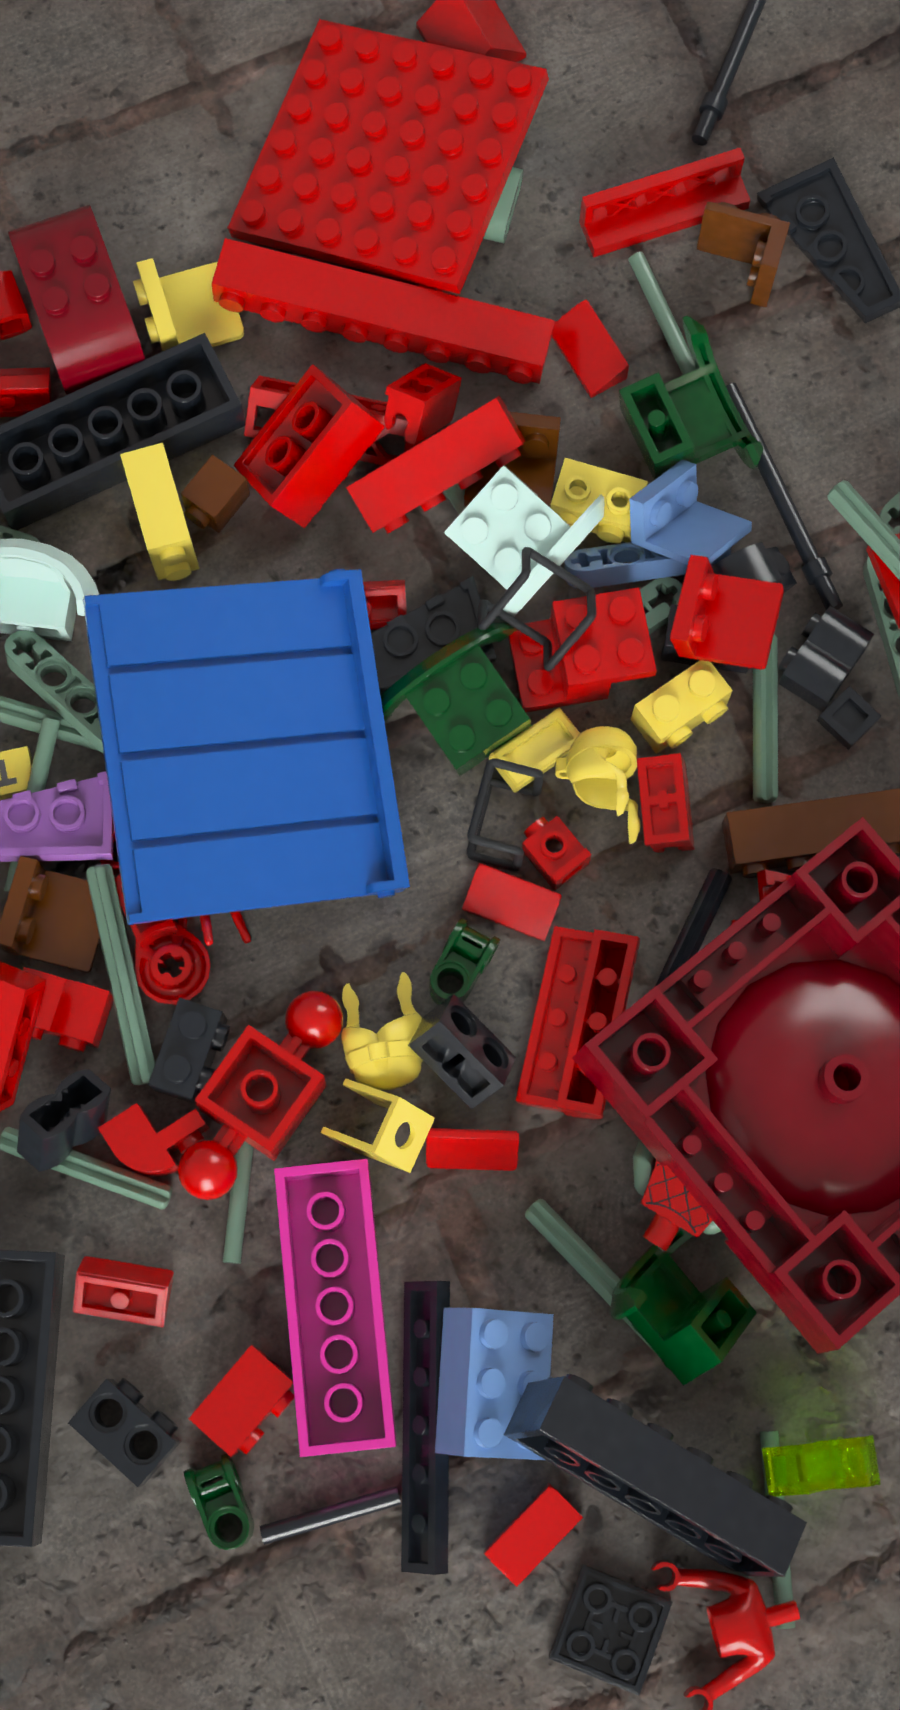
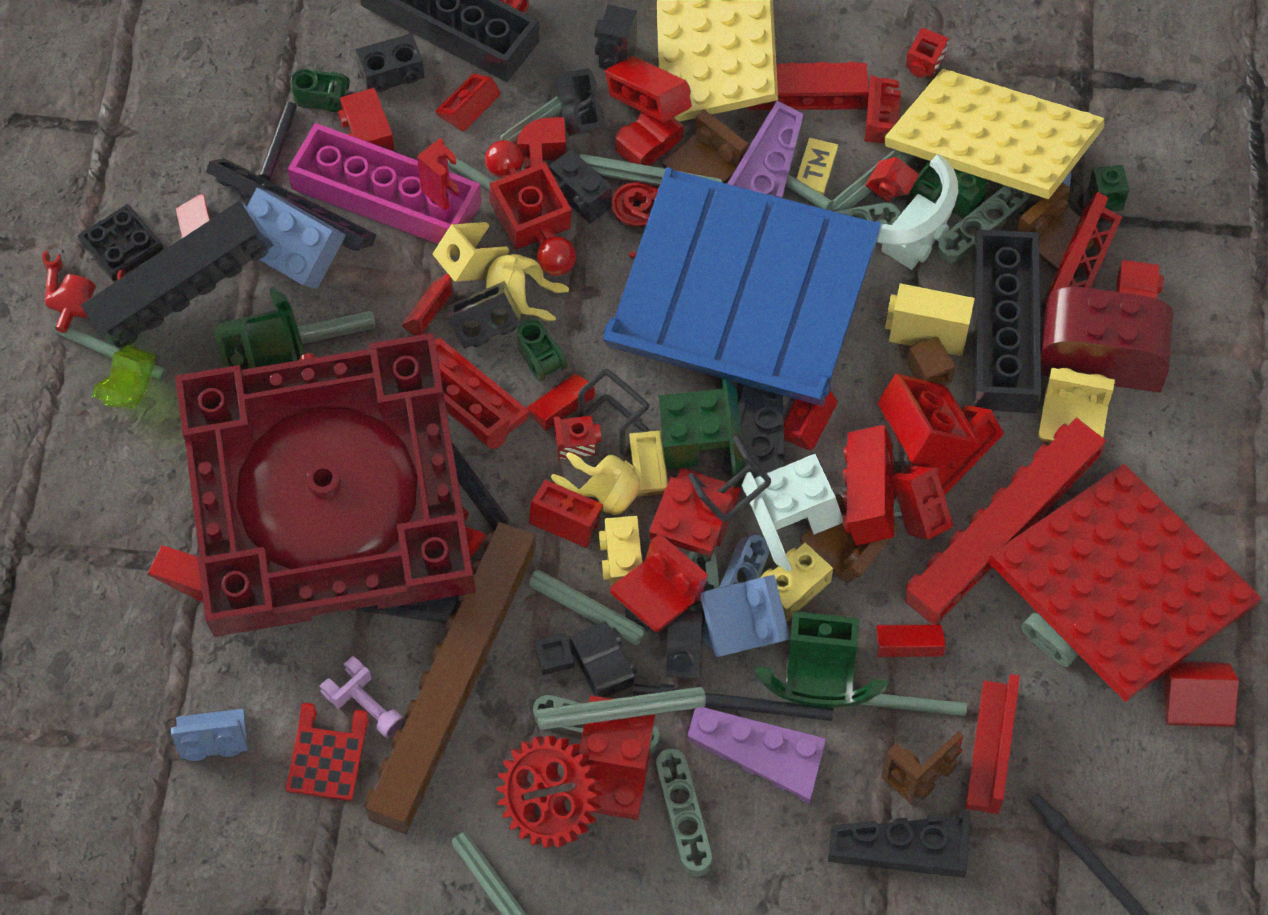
camera: 120 degrees right, 15 degrees down
none -> red hinge [417,138,459,211]
none -> medium lavender wing [687,707,826,805]

